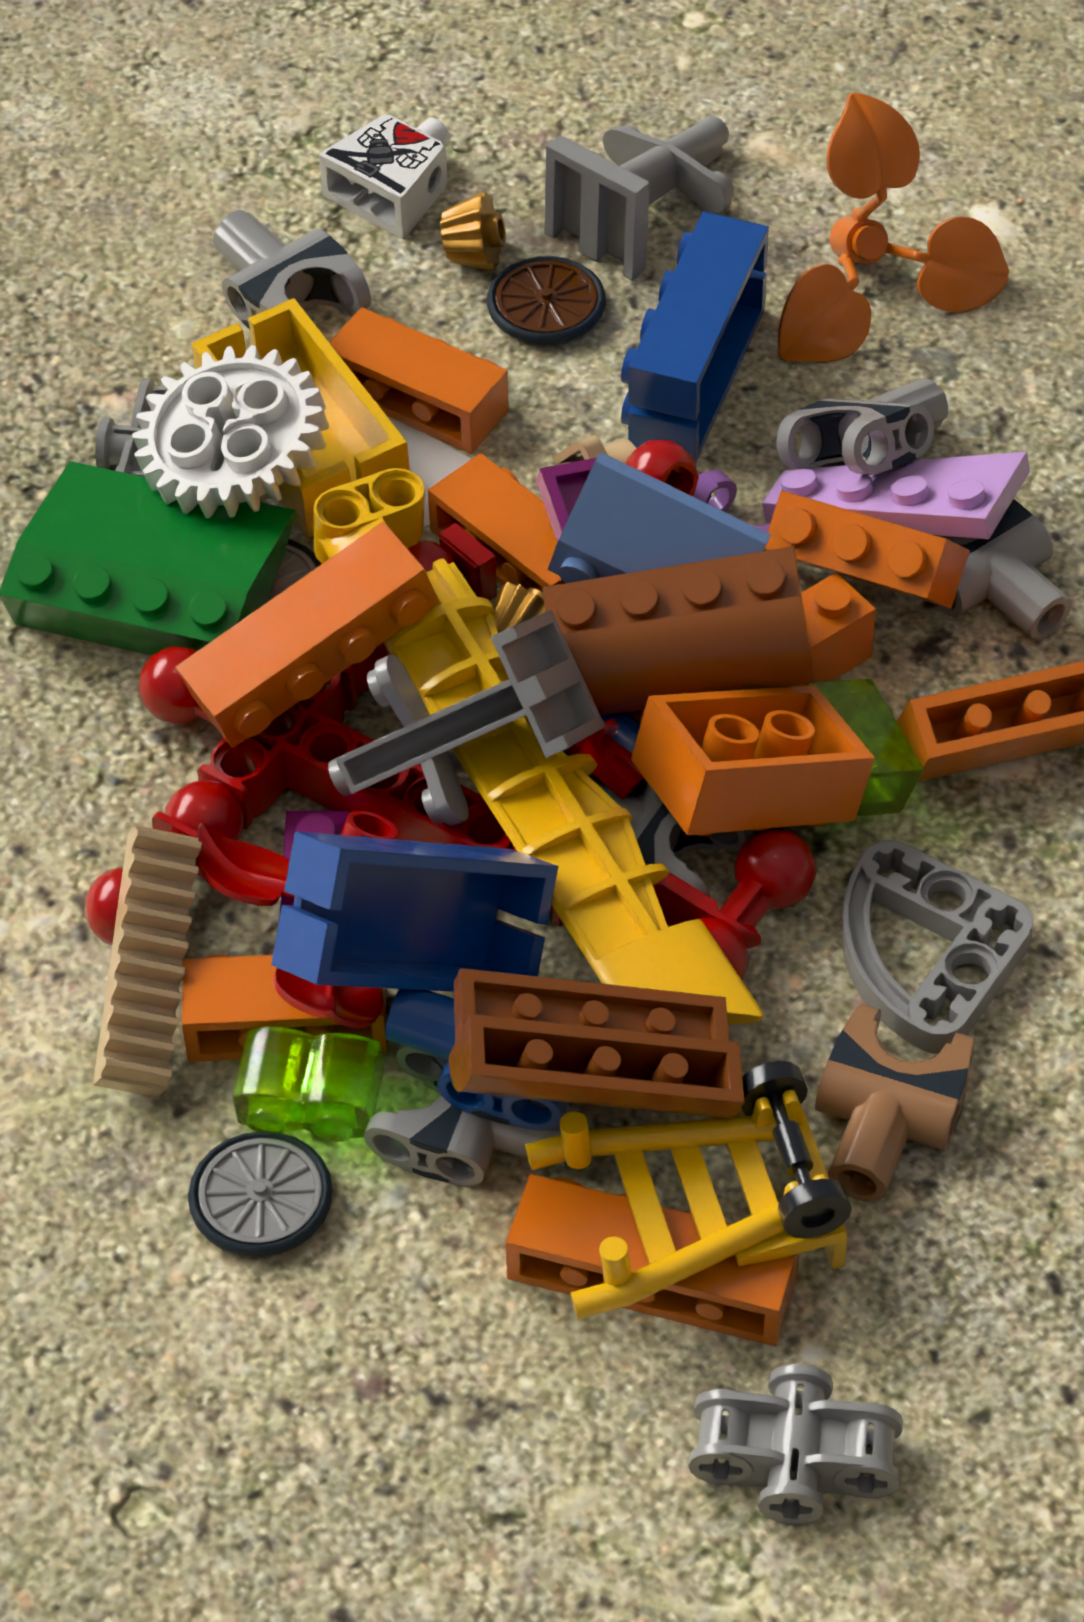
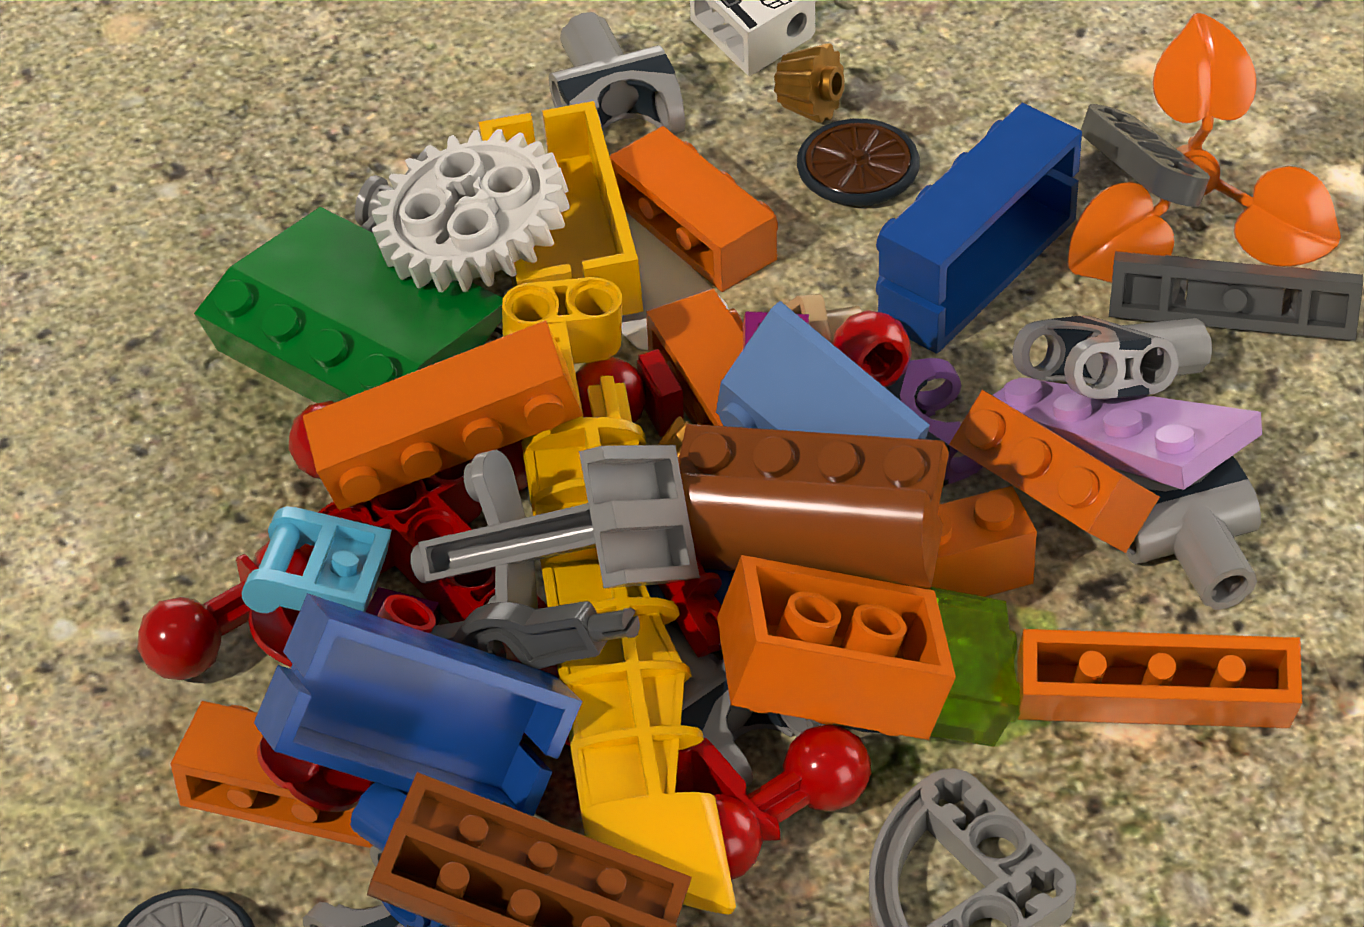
camera: 20 degrees right, 5 degrees down
tan gear [93,825,202,1097] -> none
clear neon green brick [232,1027,384,1142] -> none
light grey piece [544,115,734,280] -> none
none -> medium azure plate [242,506,392,613]
none -> dark grey piece [431,601,640,669]
none -> dark grey beam [1081,104,1210,207]
none -> dark grey hinge [1109,251,1363,341]

